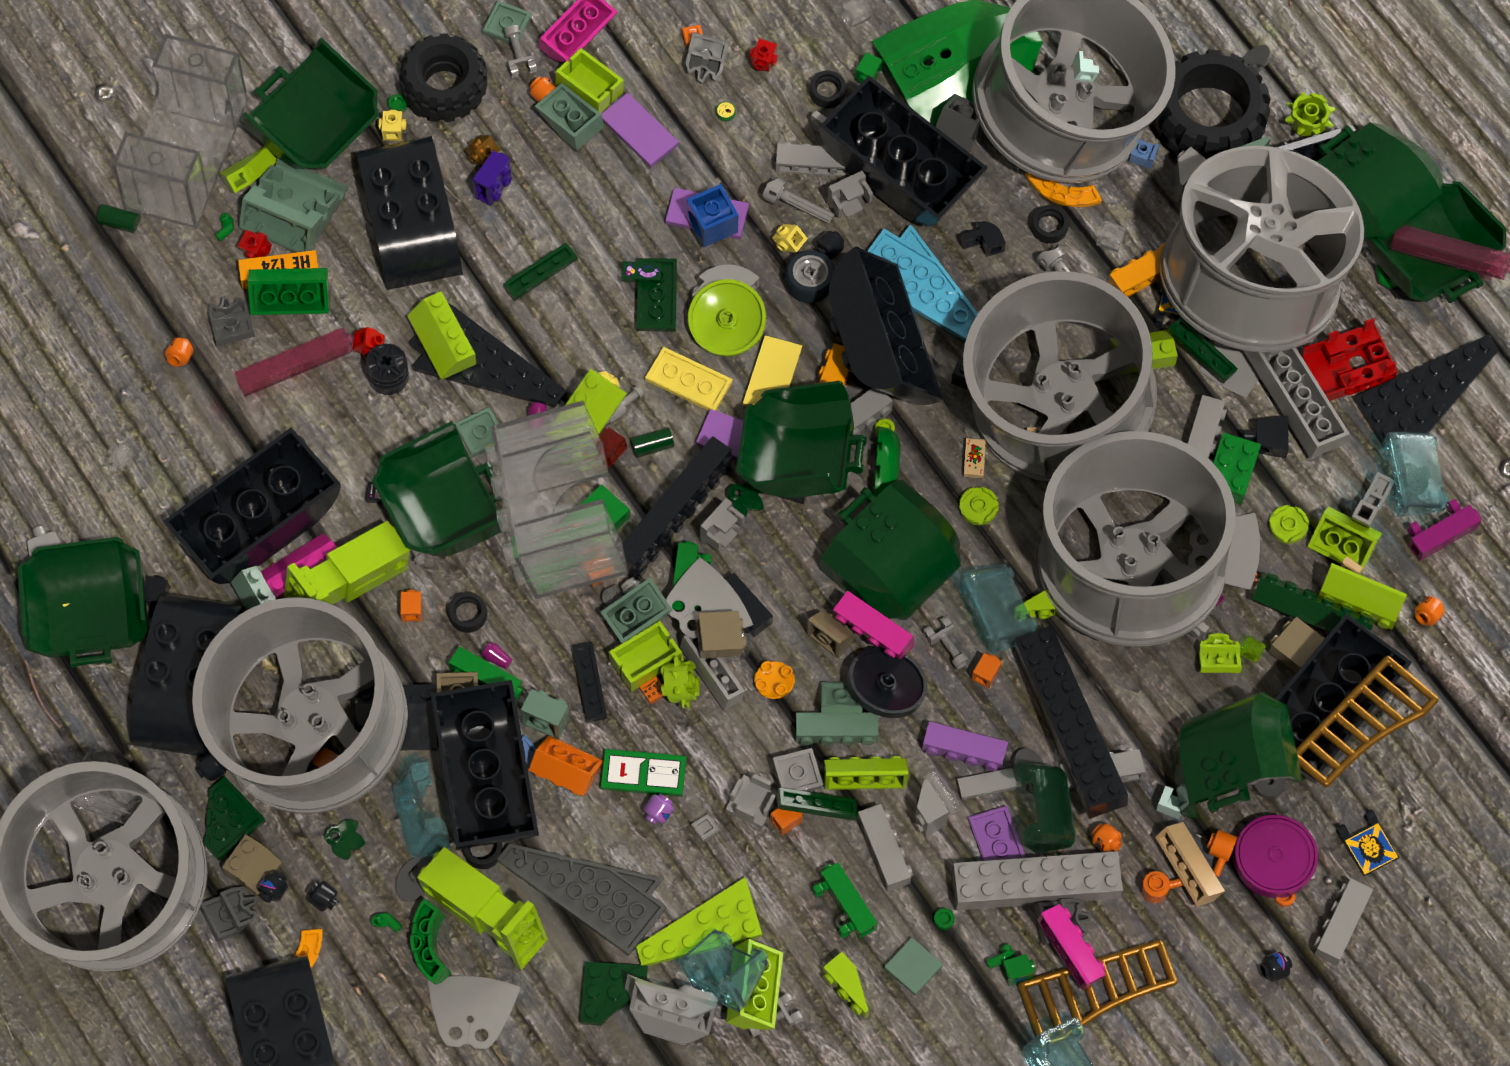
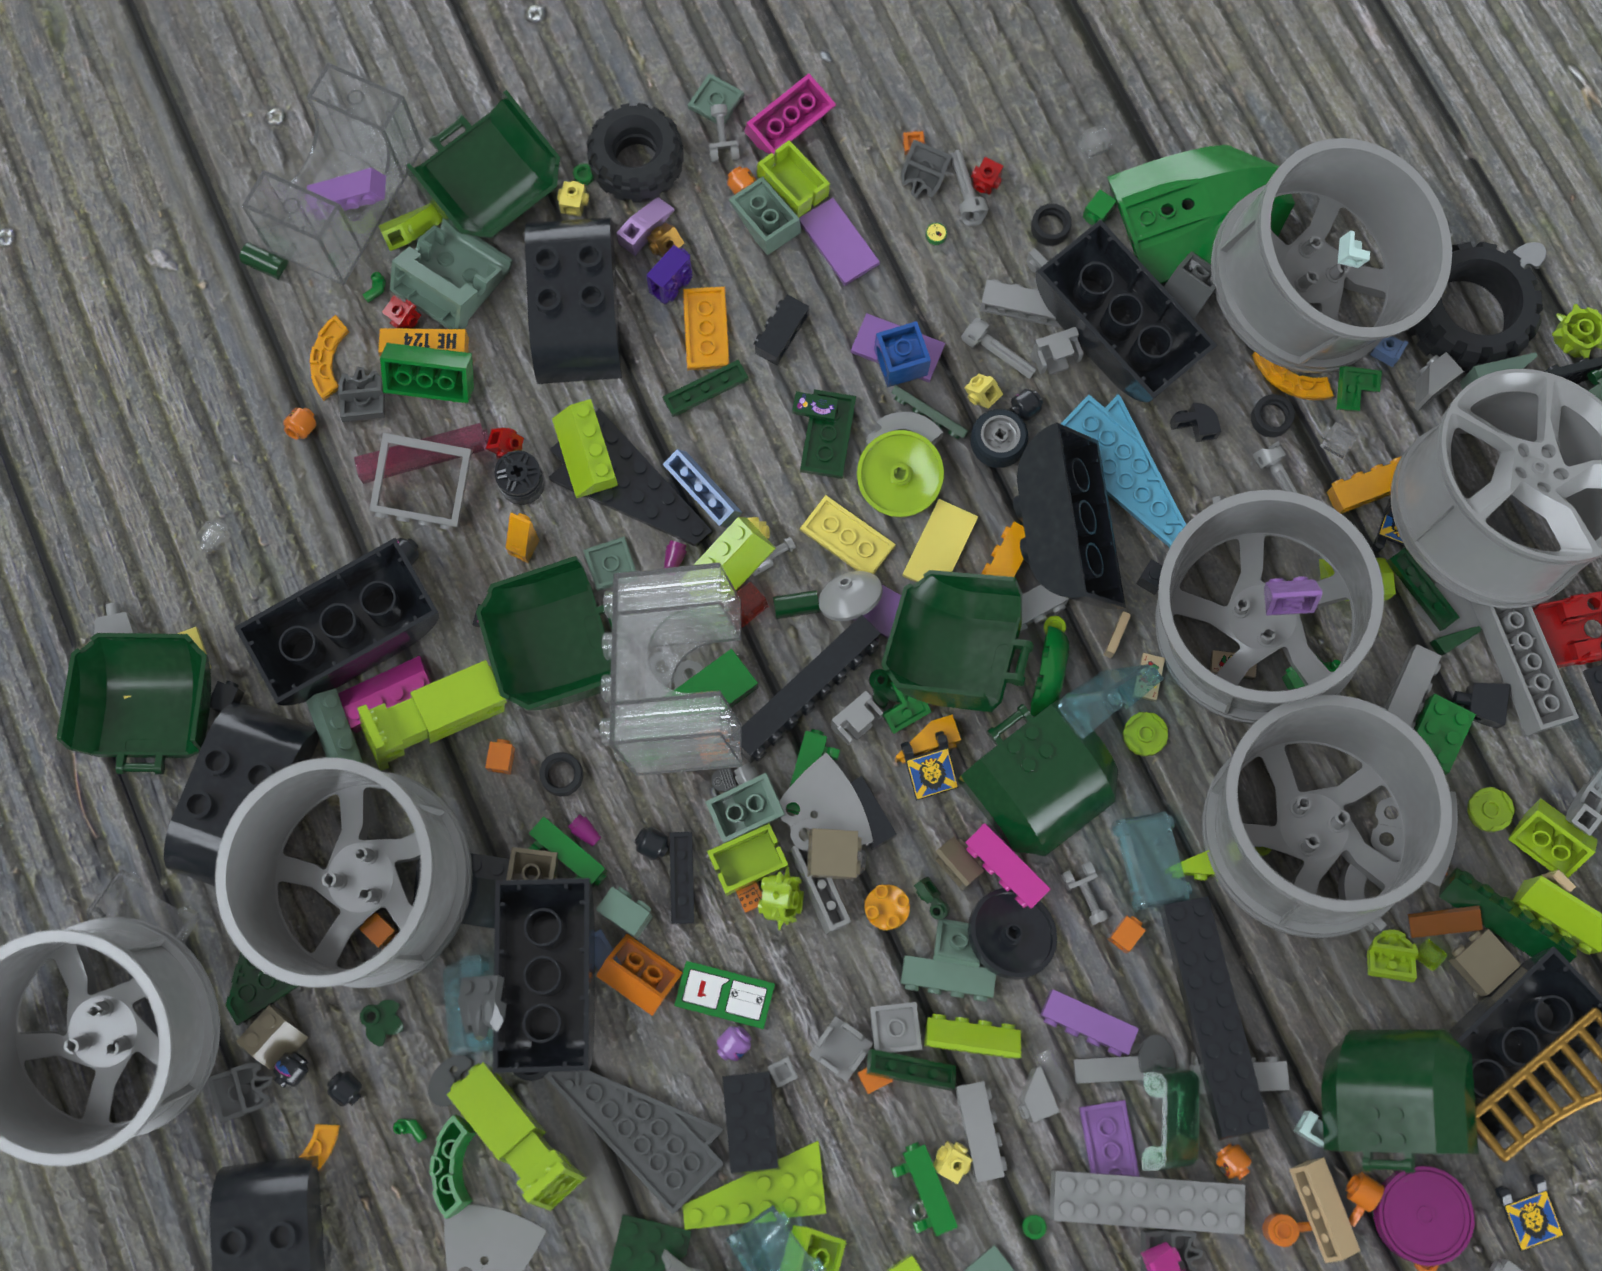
camera: 10 degrees right, 10 degrees up
none -> medium lavender brick [306,167,386,218]
none -> light orange tile [309,314,350,401]
none -> light grey window [369,433,473,530]
none -> dark grey plate [458,975,507,1042]
none -> light orange slope [506,513,540,563]
none -> lavender slope [617,197,674,256]
none -> black head [634,826,669,860]
none -> medium blue brick [663,449,743,528]
none -> light orange tile [683,286,729,370]
none -> black brick [722,1071,780,1175]
none -> black brick [754,294,809,365]
none -> light grey dish [818,571,883,621]
none -> green plate [883,682,932,734]
none -> dark green plate [891,385,970,440]
none -> light orange slope [895,714,961,764]
none -> flag [901,731,959,801]
none -> dark green plate [914,876,950,920]
none -> light yellow brick [933,1141,972,1184]
none -> light grey piece [950,150,989,226]
none -> clear light blue windscreen [1058,664,1164,739]
none -> tan tile [1104,611,1130,658]
none -> medium lavender slope [1264,577,1322,616]
none -> green plate [1336,366,1382,412]
none -> dark orange tile [1408,906,1483,938]
none -> dark green slope [1429,626,1482,656]

